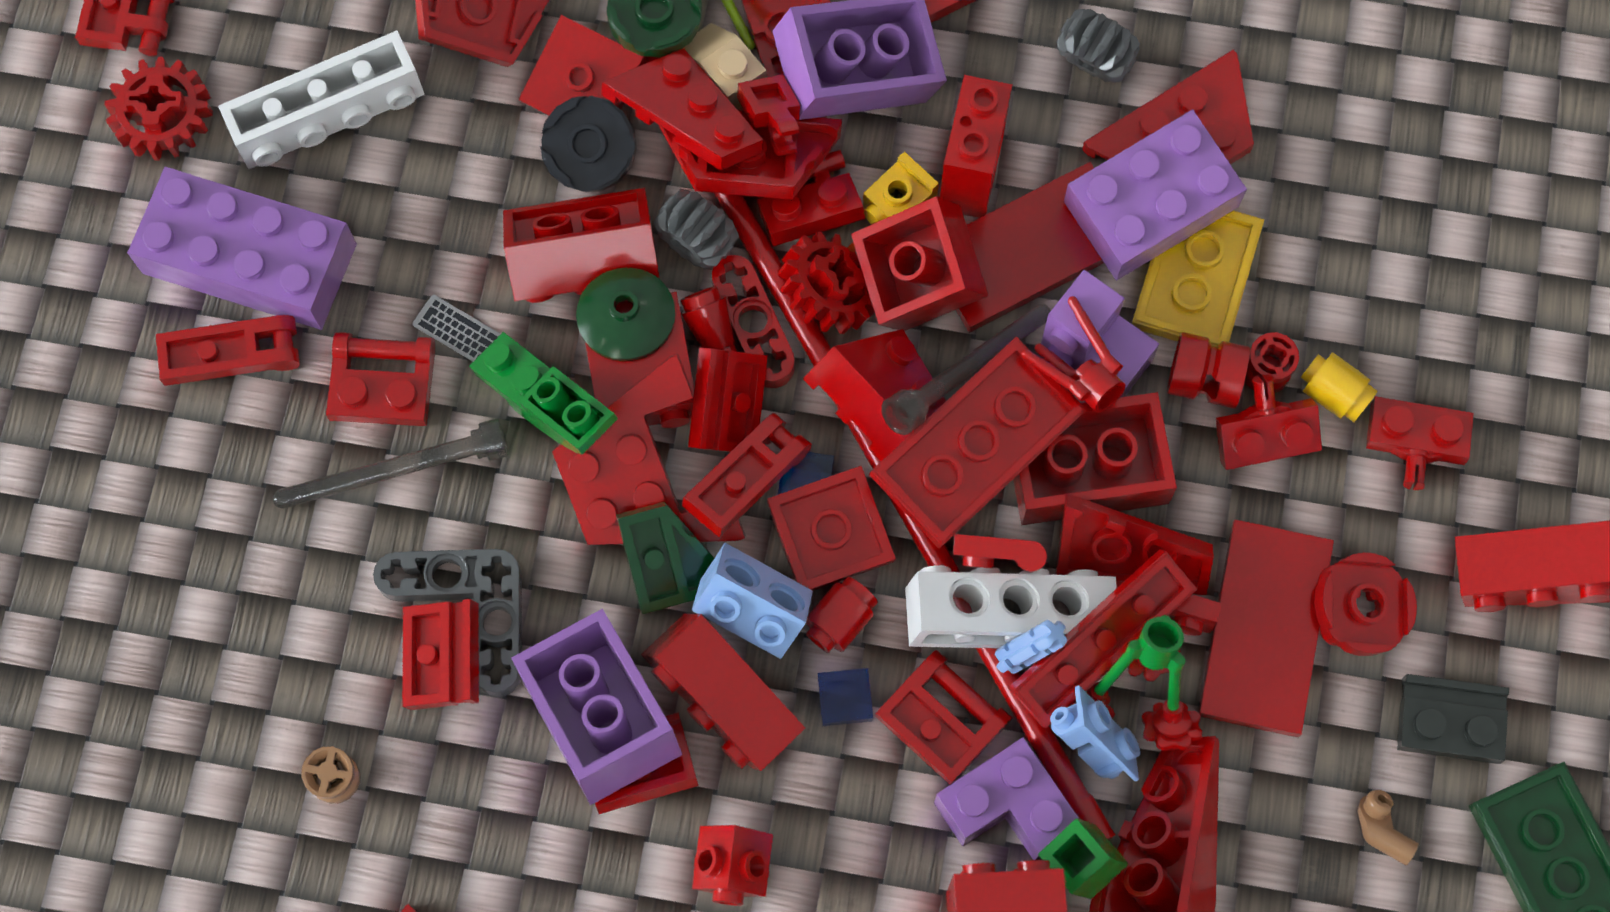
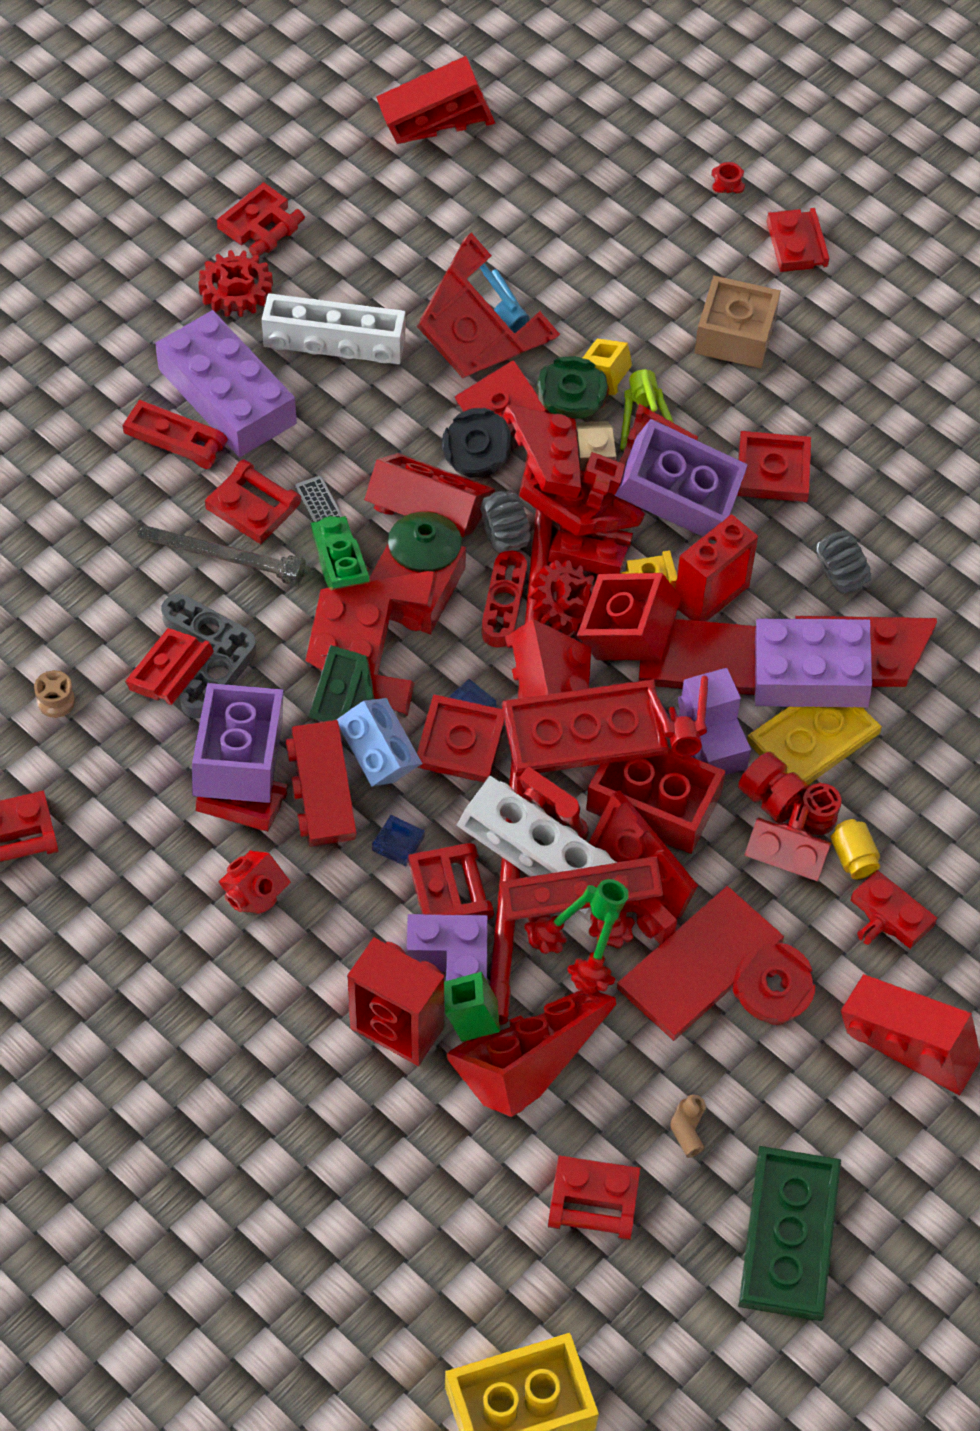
camera: 30 degrees right, 15 degrees down
red cone [680,286,737,352] -> none
red plate [682,413,812,538] -> none
red plate [688,347,768,452] -> none
red brick [806,576,878,653] -> none
clear smoke piece [882,304,1051,435] -> none
light blue axle [995,620,1067,674] -> none
light blue hinge [1050,686,1140,781] -> none
pearl dark grey plate [1397,674,1509,764] -> none

